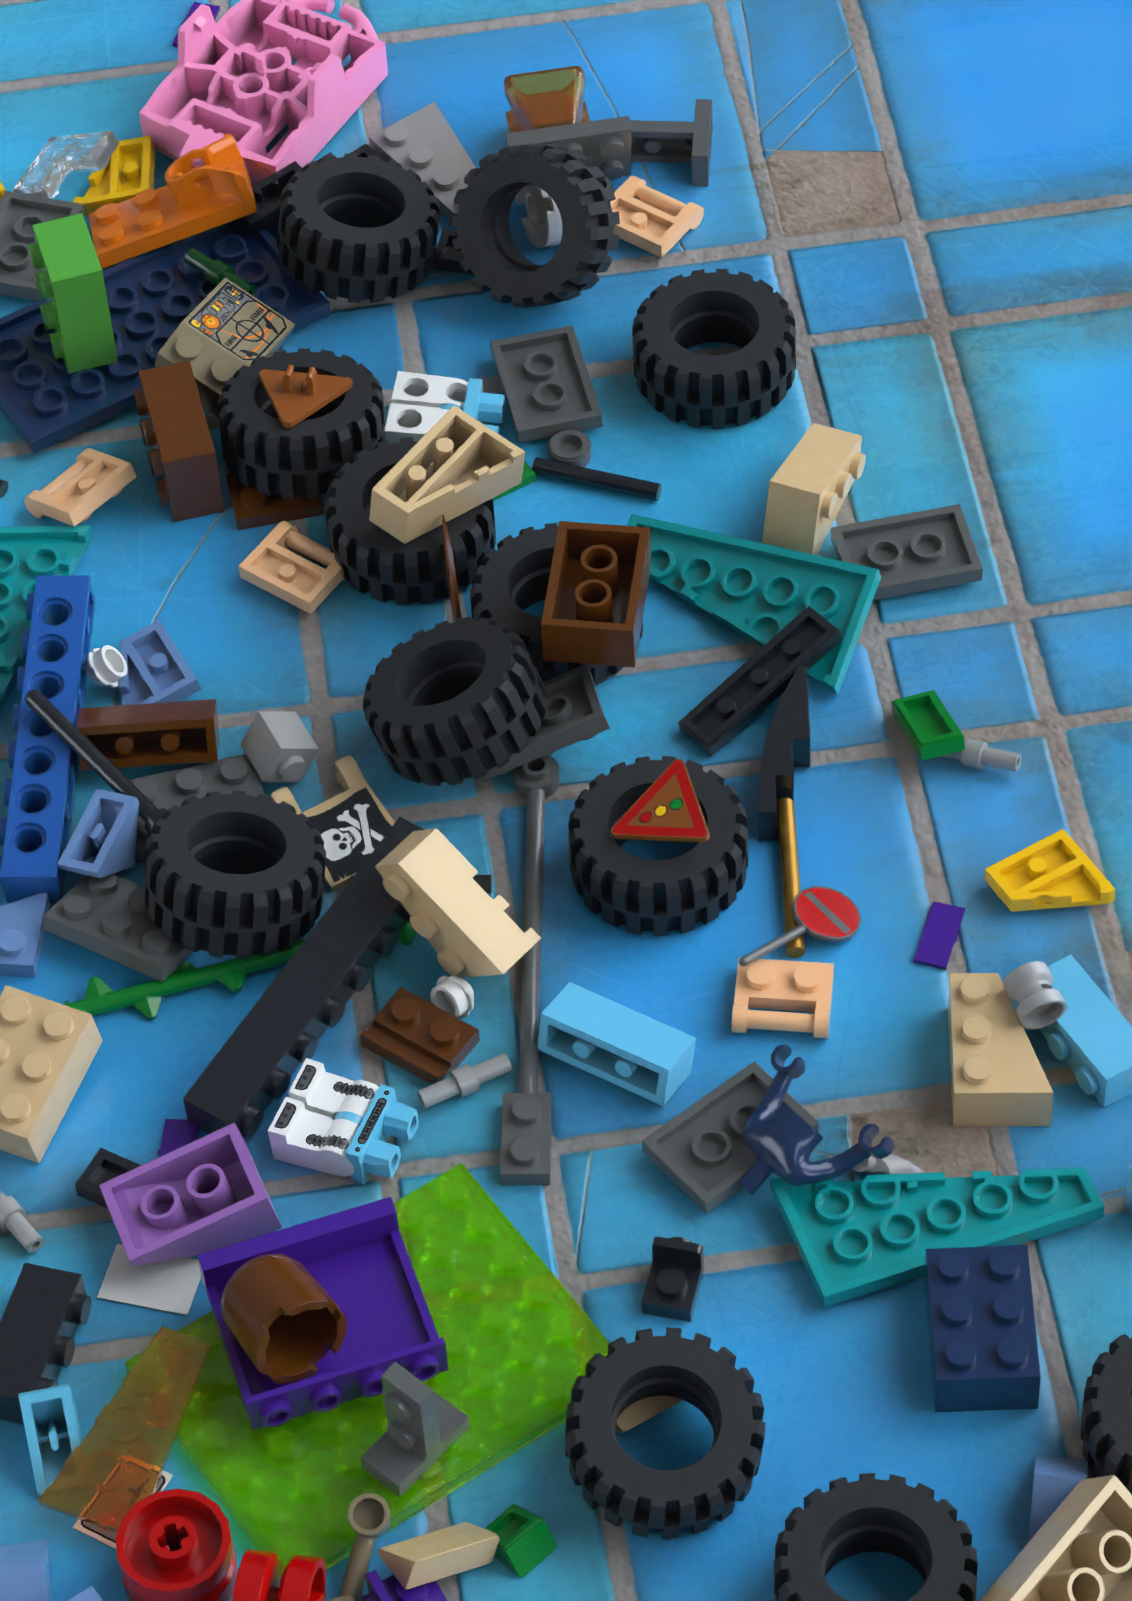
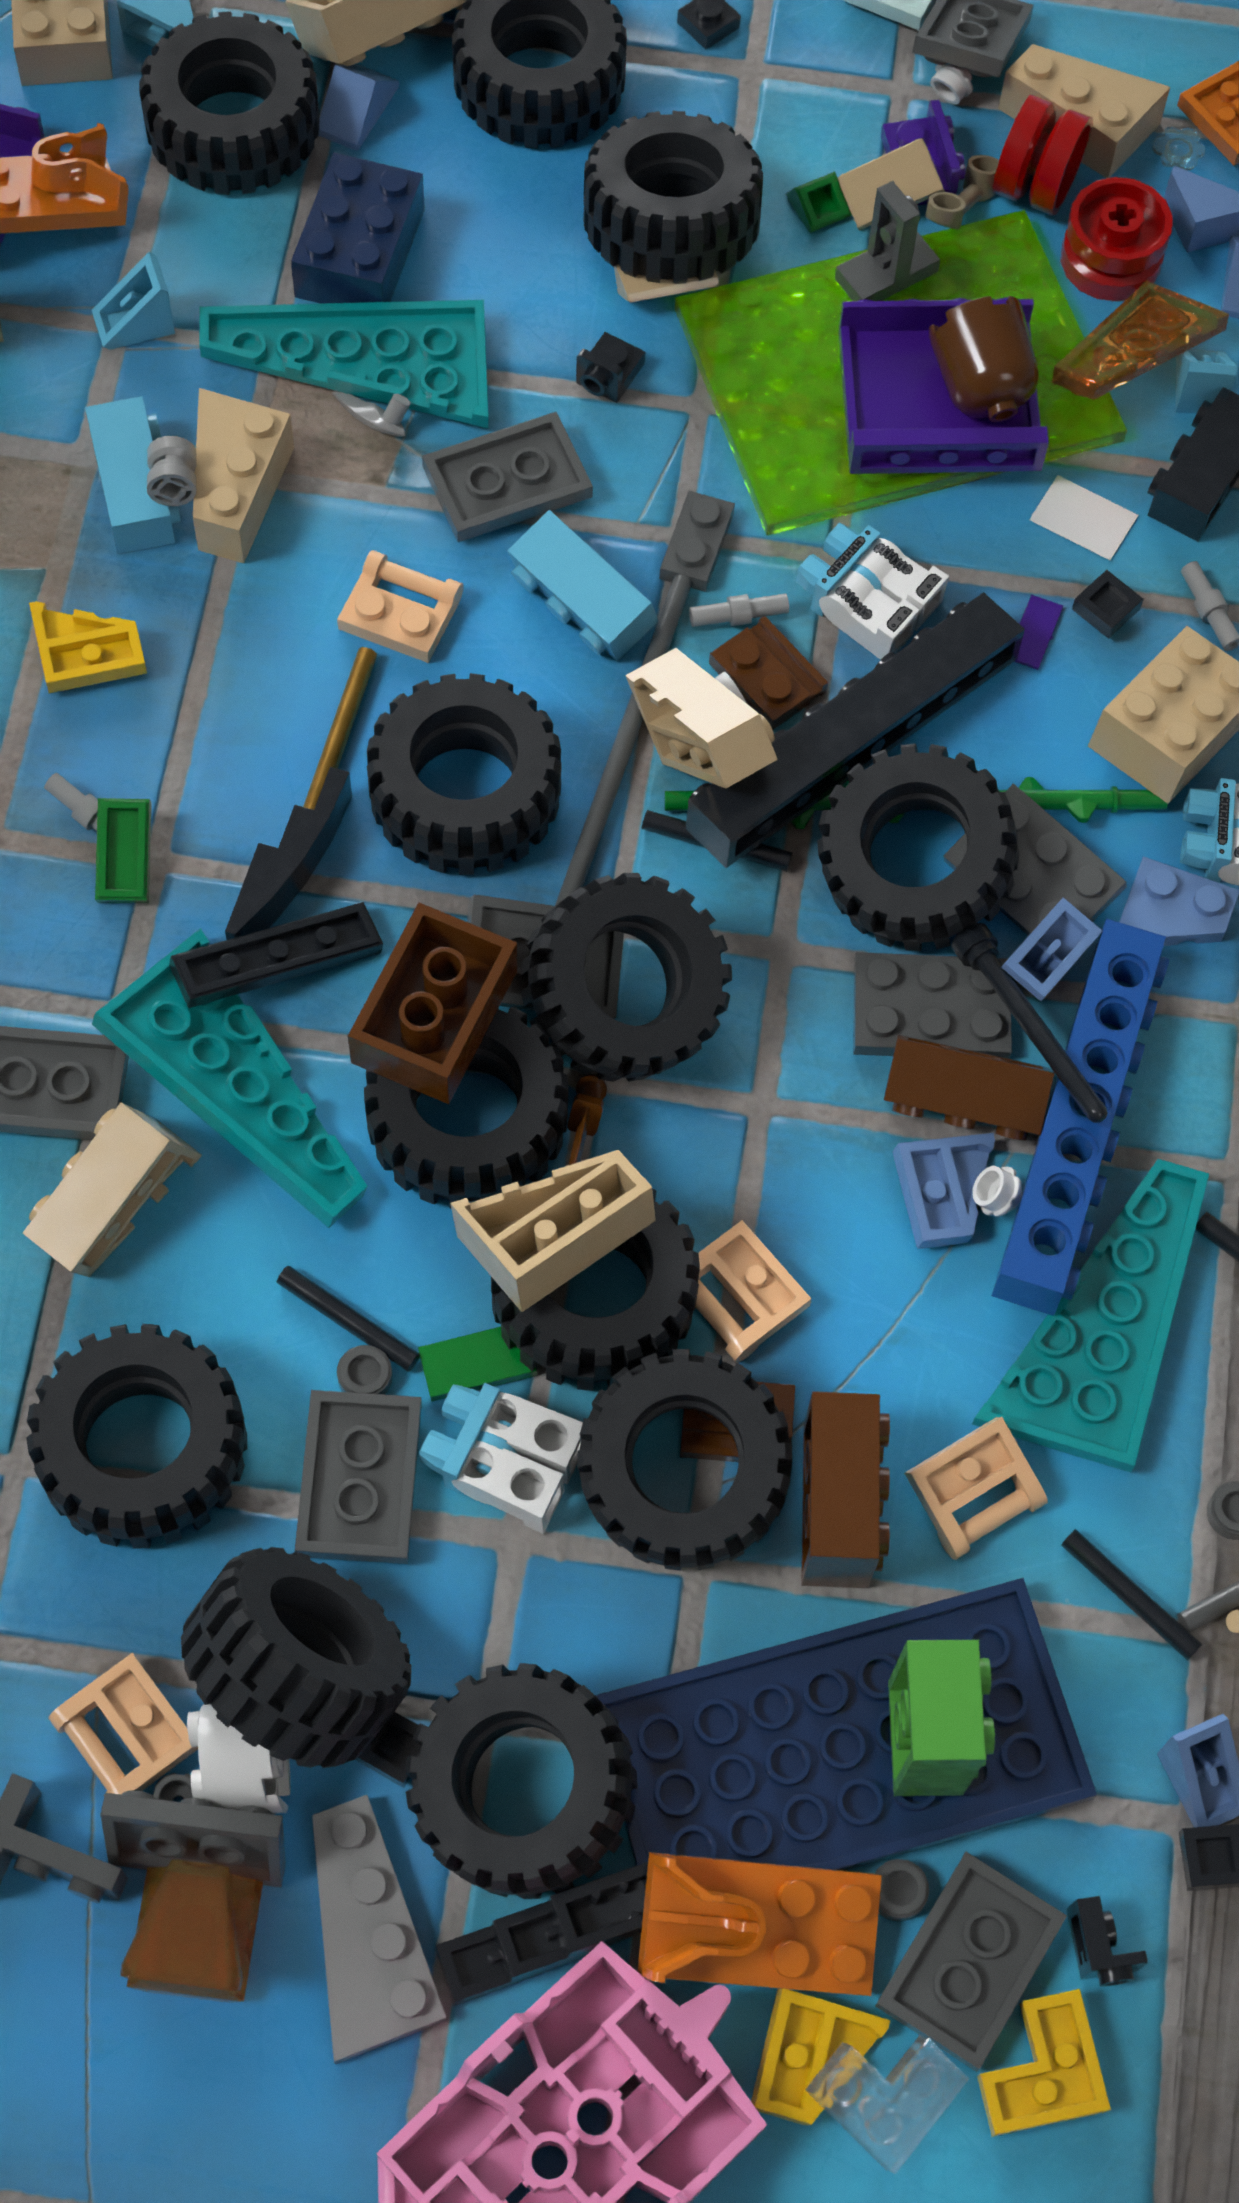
camera: 170 degrees left, 15 degrees up
medium lavender slope [99,1122,283,1266] -> none
dark tan slope [155,278,295,418] -> none
dark green bar [184,248,255,296] -> none
light grey brick [240,711,319,783] -> none
dark orange piece [259,365,353,428] -> none
flag [271,755,395,892] -> none
piece [611,759,710,842] -> none
dark blue piece [738,1045,894,1195] -> none
piece [739,886,861,966] -> none
dark purple window [914,901,965,970] -> none

